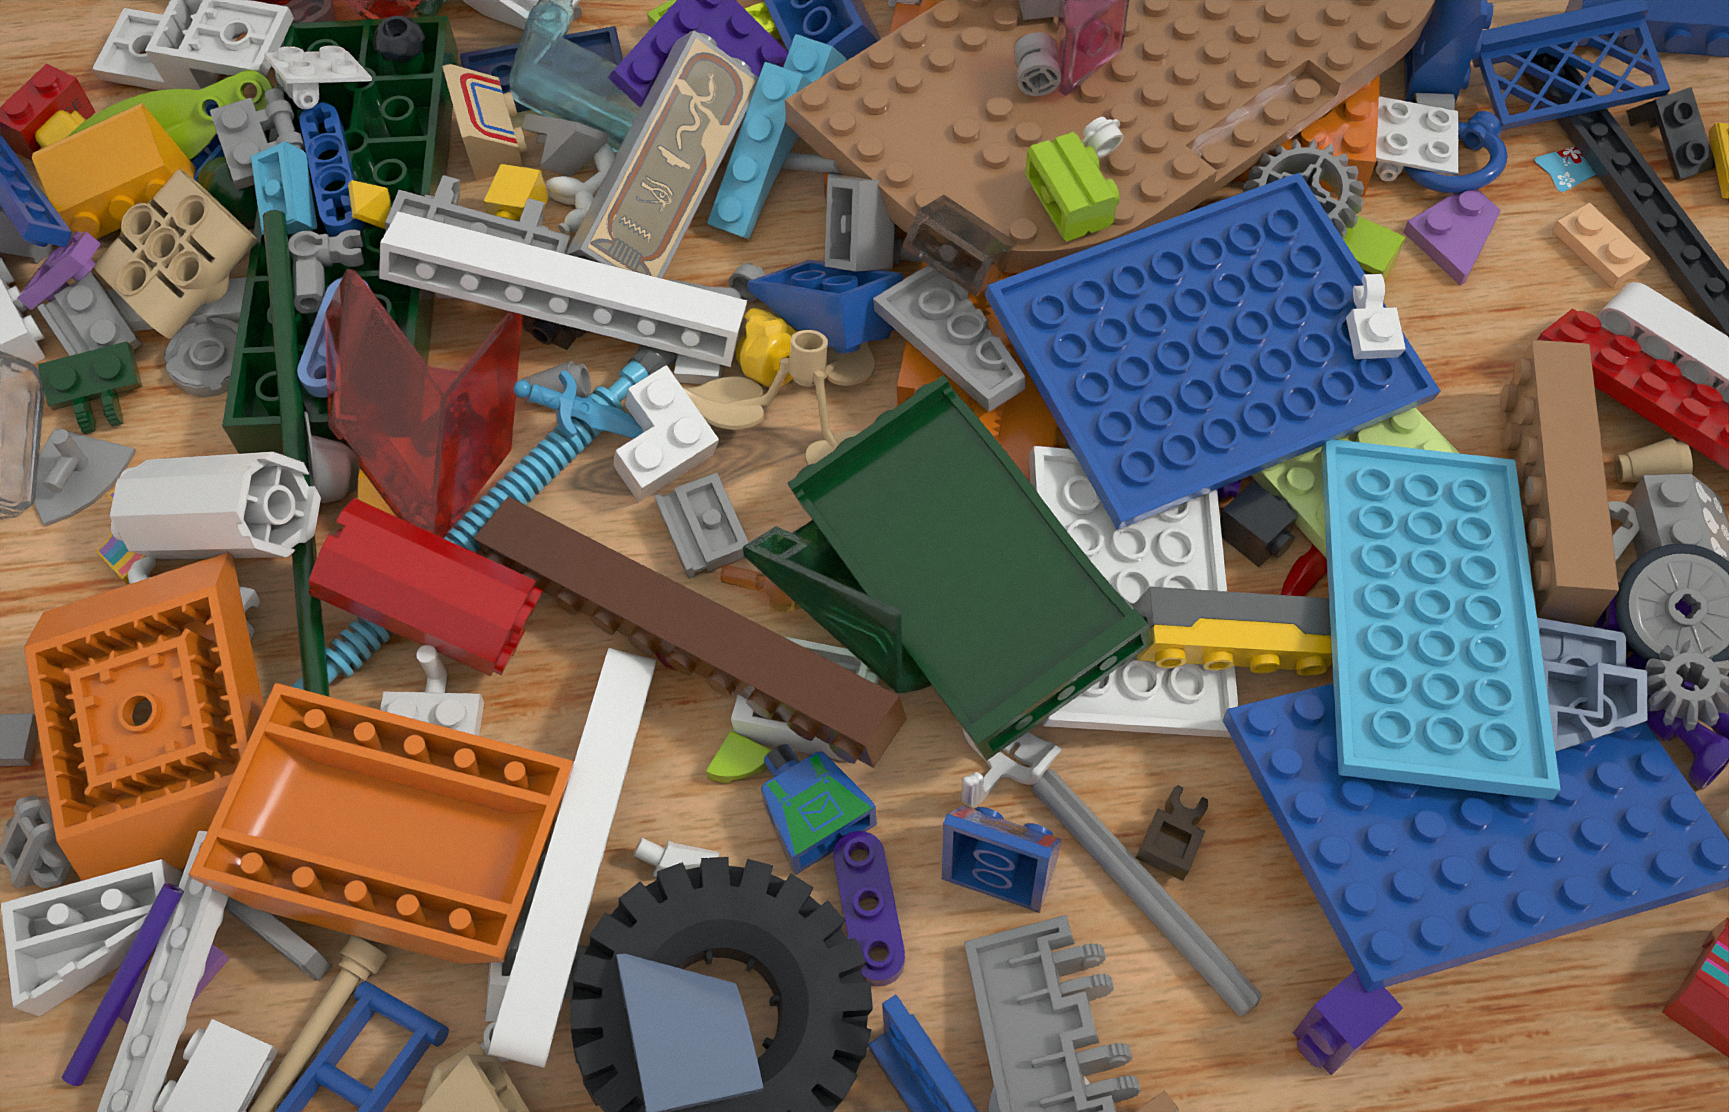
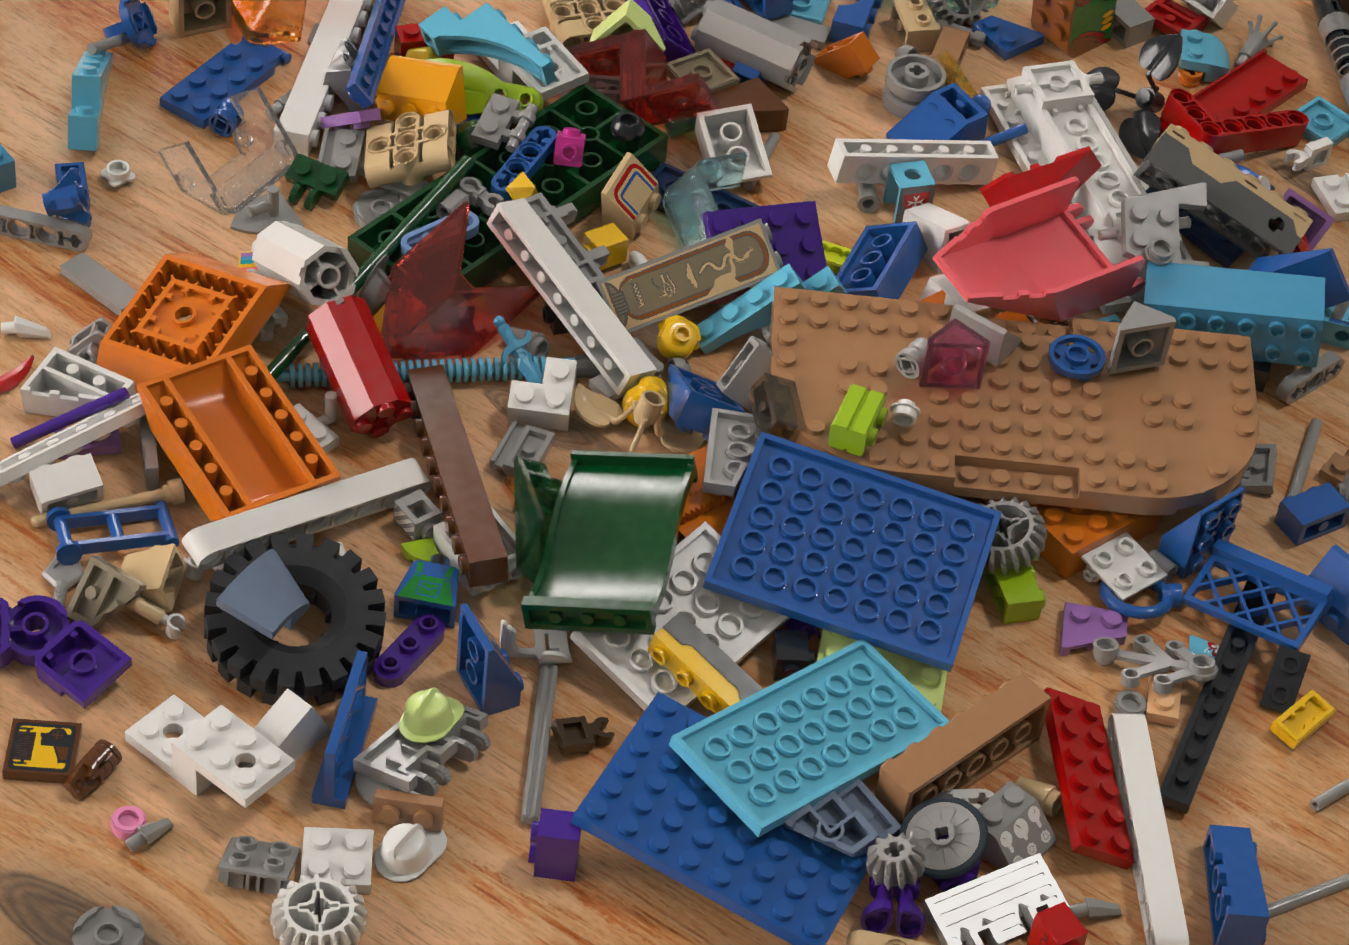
camera: 35 degrees right, 15 degrees down
medium azure slope [251,141,317,236] -> none
white hinge [264,46,372,109] -> none
light grey slope [522,113,609,176] -> none
white plate [1346,274,1406,359] -> none
none -> light grey brick [393,489,442,541]
none -> yellowish green piece [398,687,465,743]
none -> medium azure arch [418,2,556,86]
none -> dark pink bracket [553,127,586,167]
none -> yellow head [656,315,701,359]
none -> light grey plant [1092,634,1218,694]
none -> light grey tile [1113,690,1147,715]

